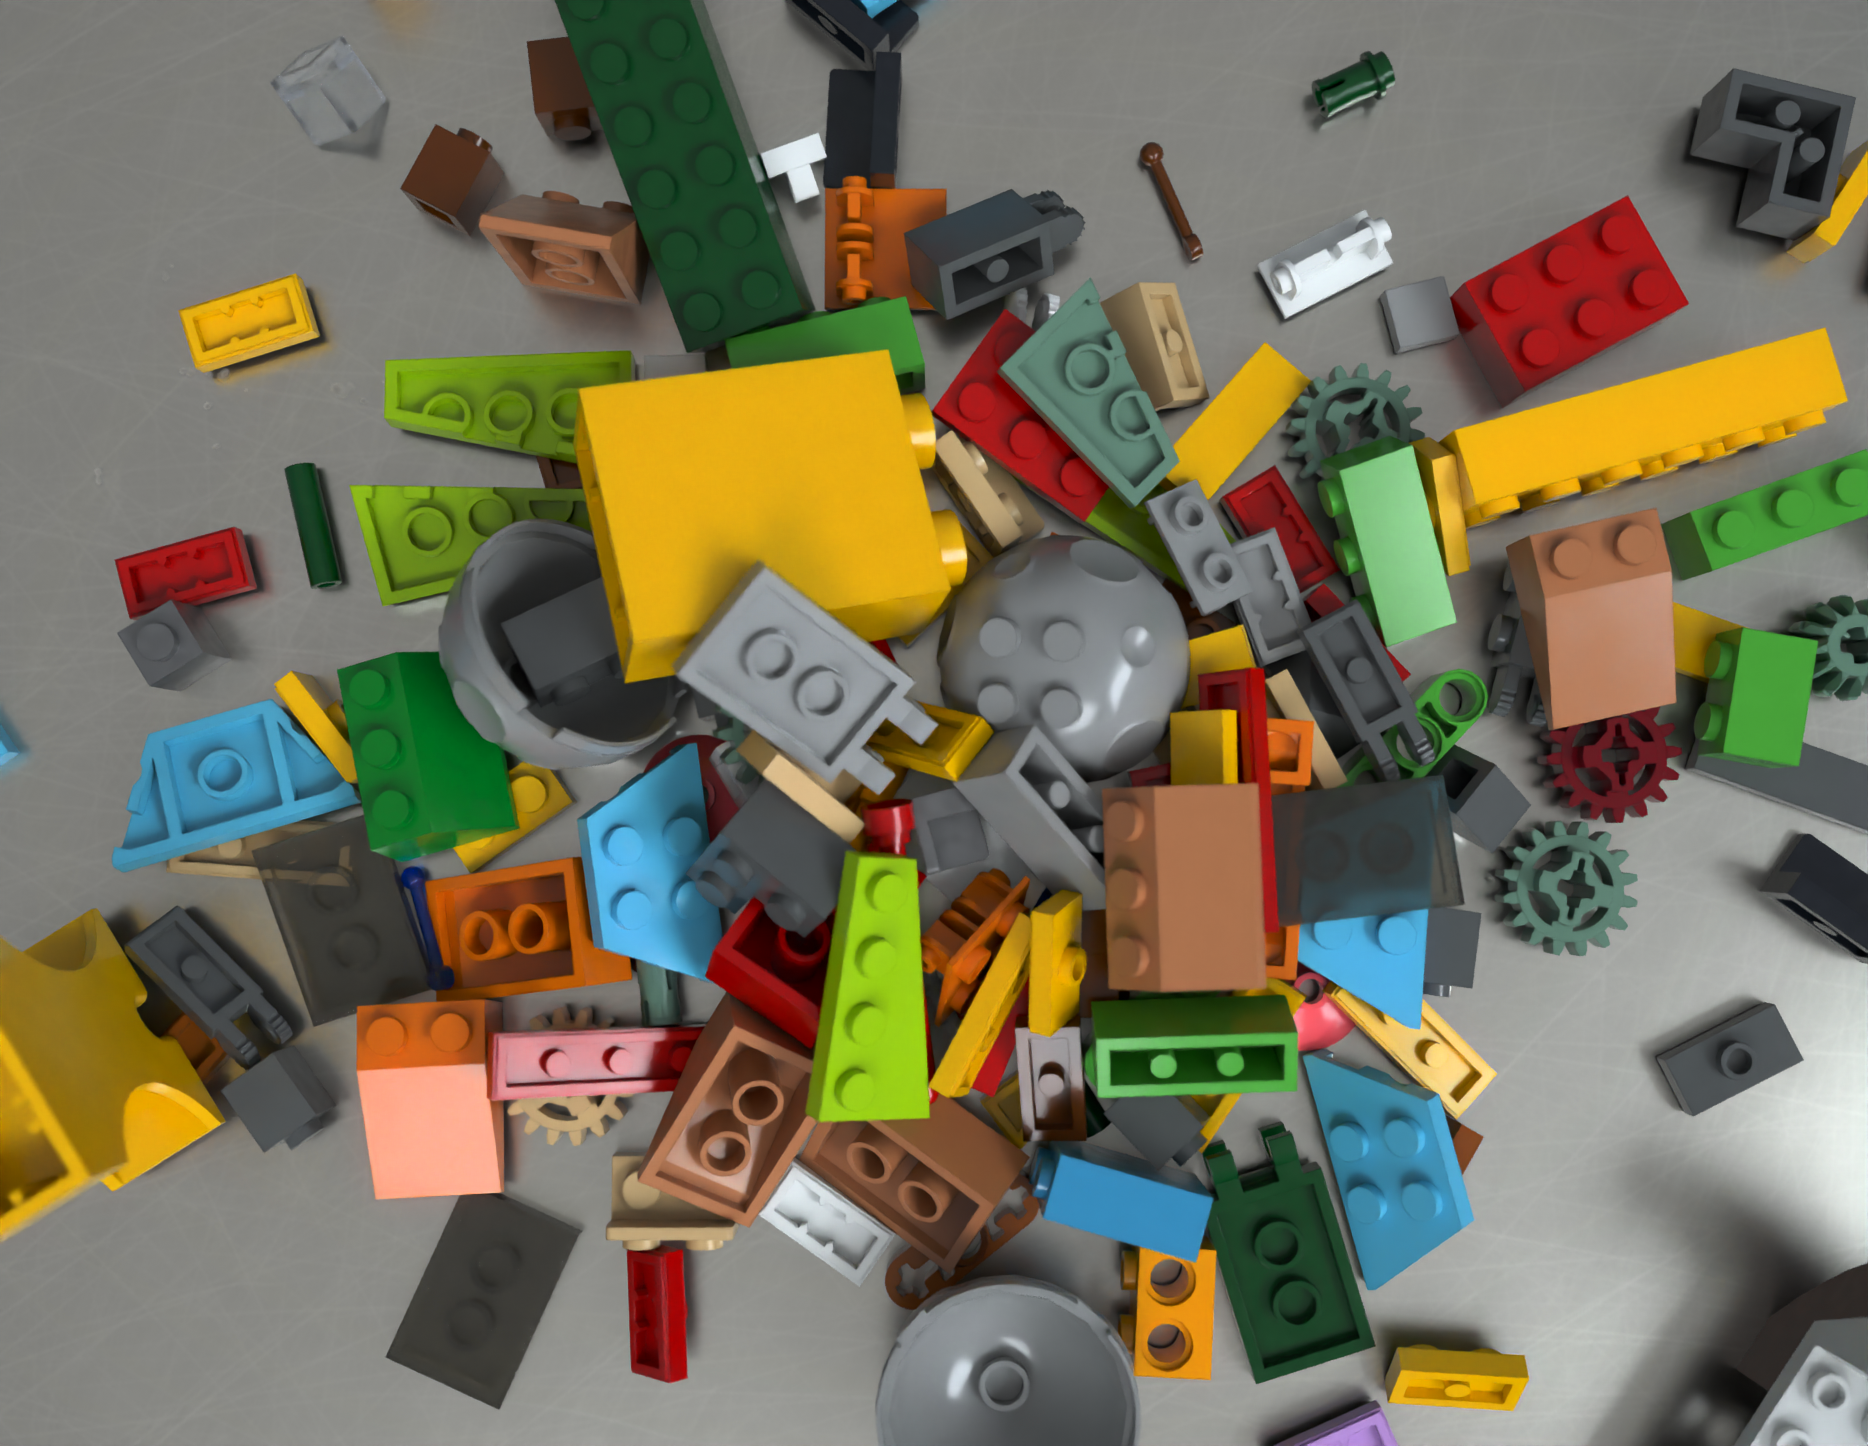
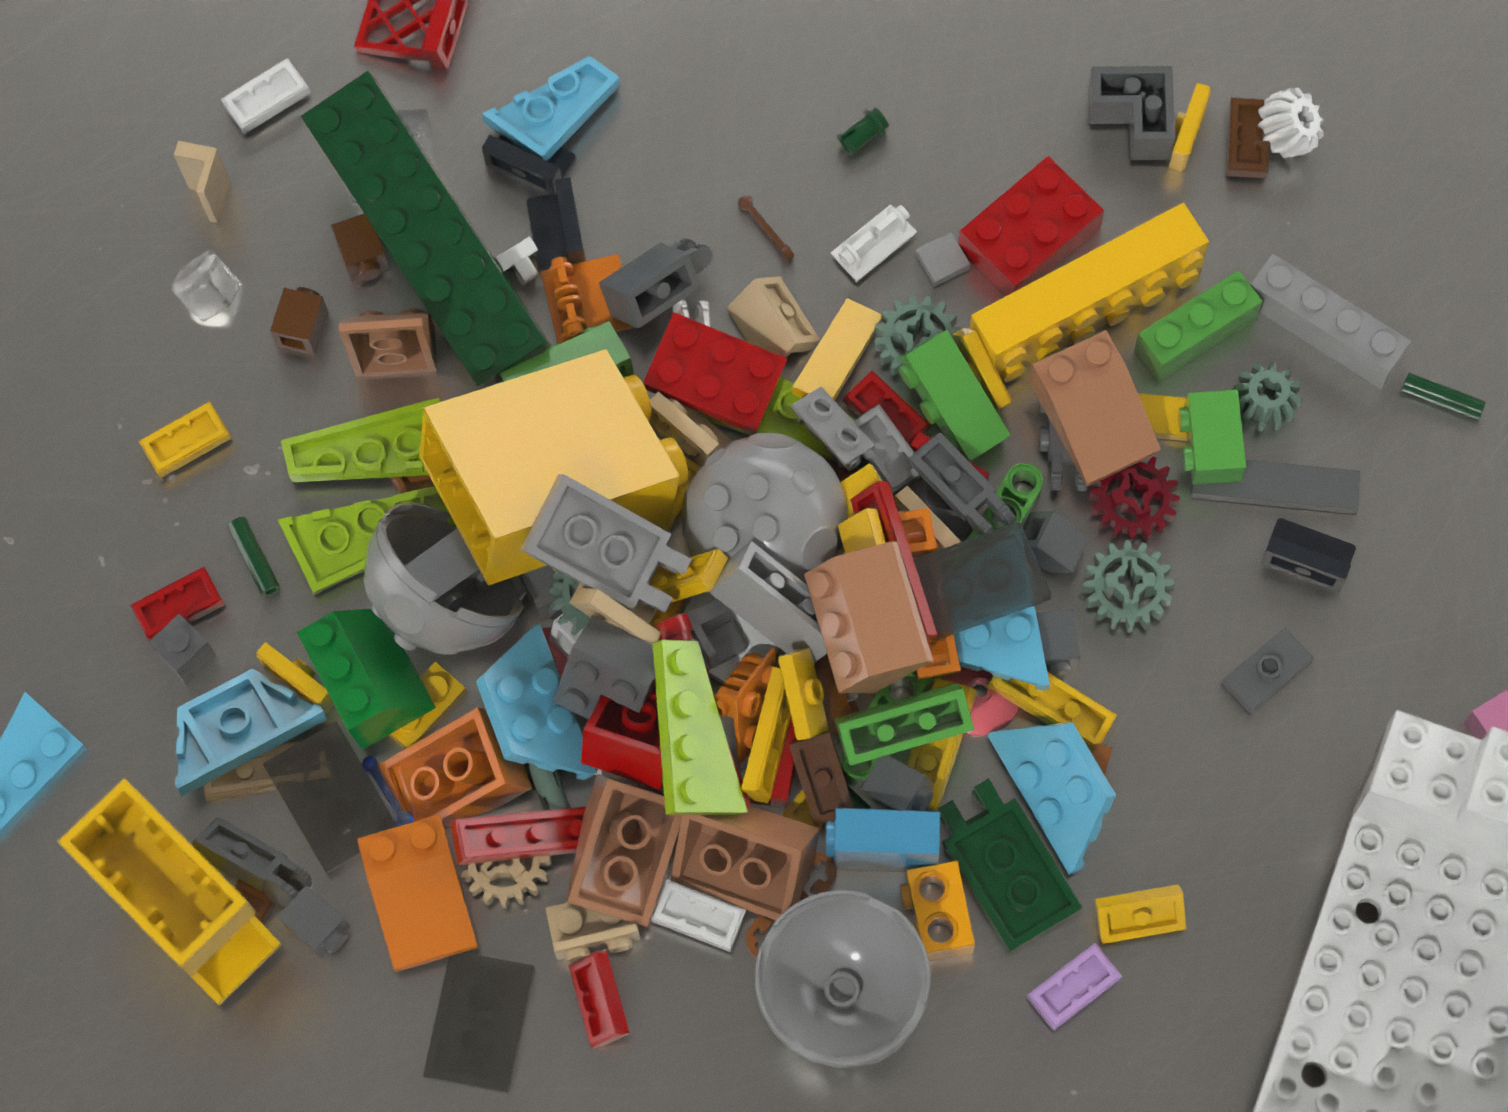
camera: 10 degrees left, 15 degrees down
sand green wing [997,277,1180,509] -> none

